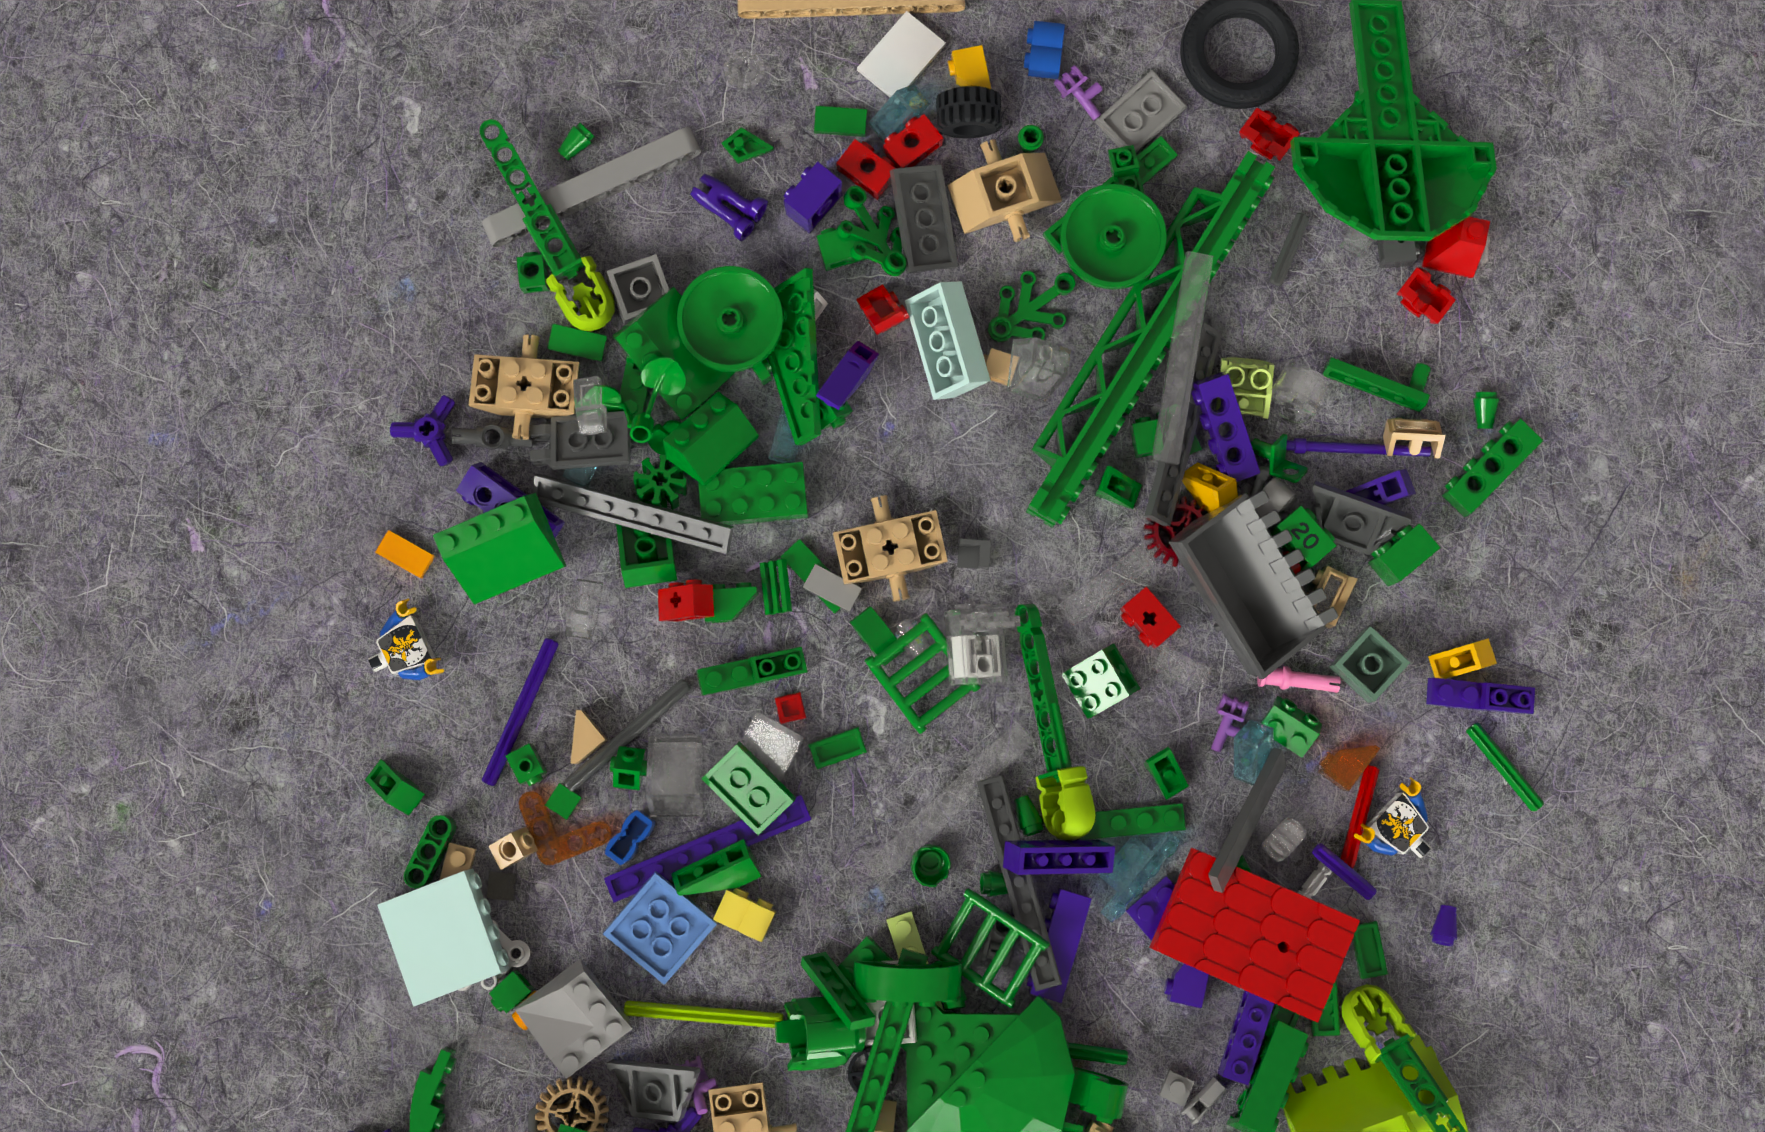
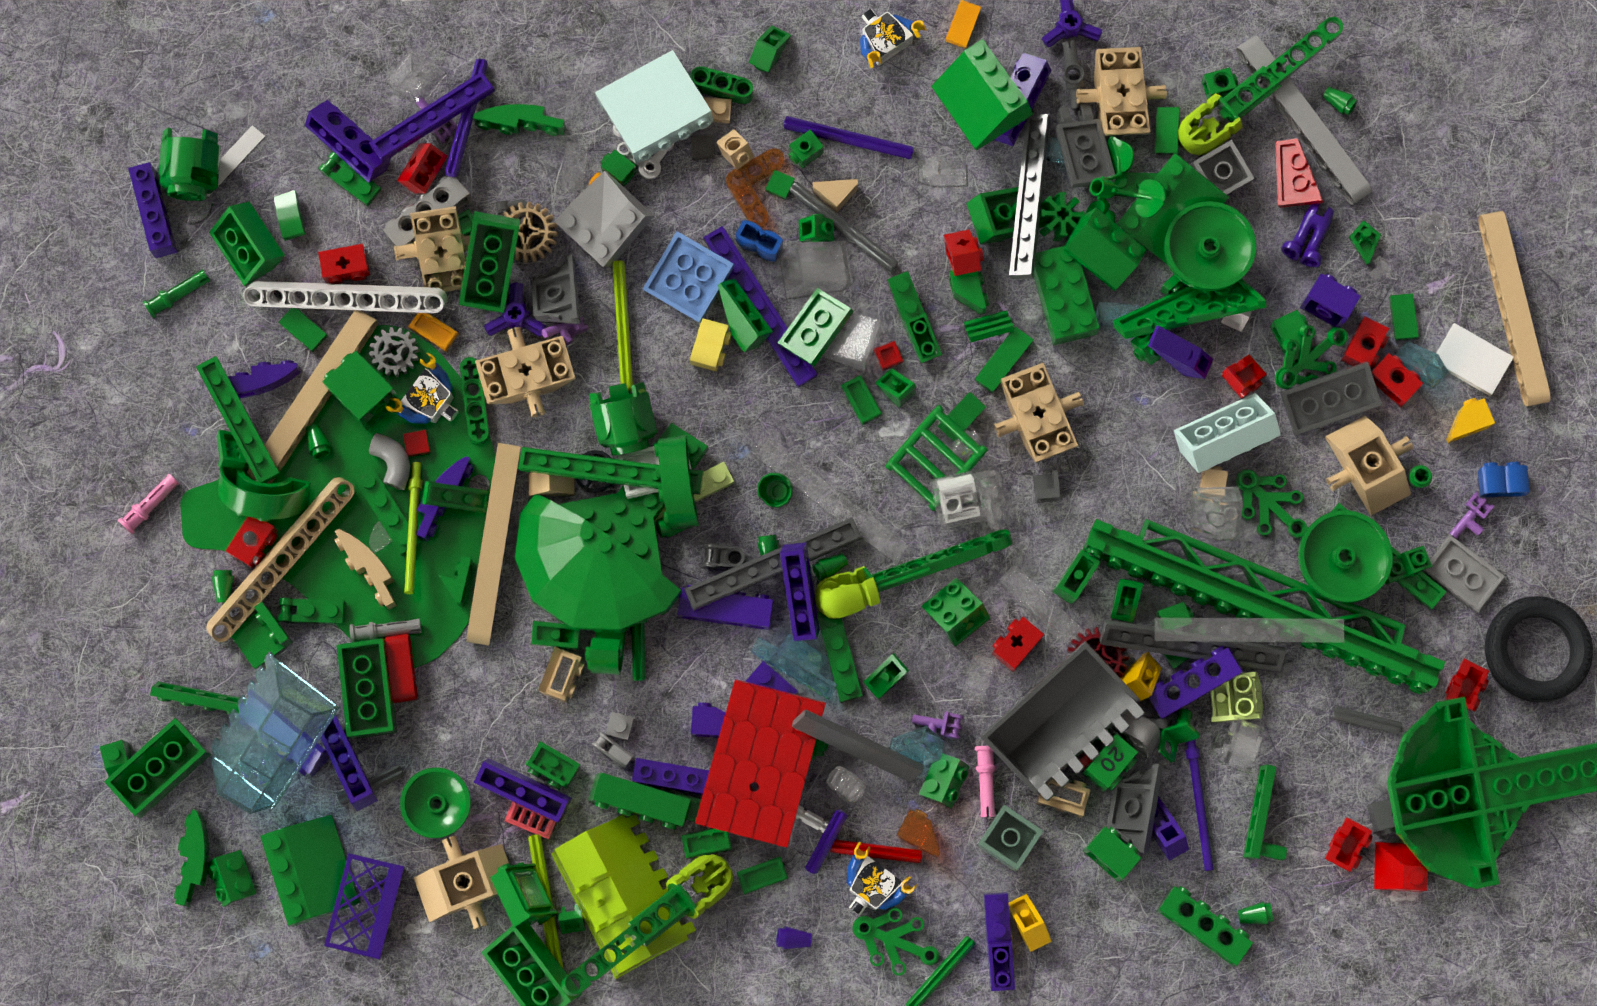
camera: 80 degrees right, 5 degrees down
clear slope [573,376,607,436] -> none
green plate [801,952,876,1031] -> none
light grey tile [803,564,862,612] -> none
green bar [931,888,1050,1009] -> none
black tyre [936,86,1002,138] -> none
tan window [1383,418,1446,459] -> none
none -> green plant [852,908,939,976]
none -> green slope [875,368,917,408]
none -> green slope [1052,549,1100,604]
none -> wing [1276,138,1324,208]

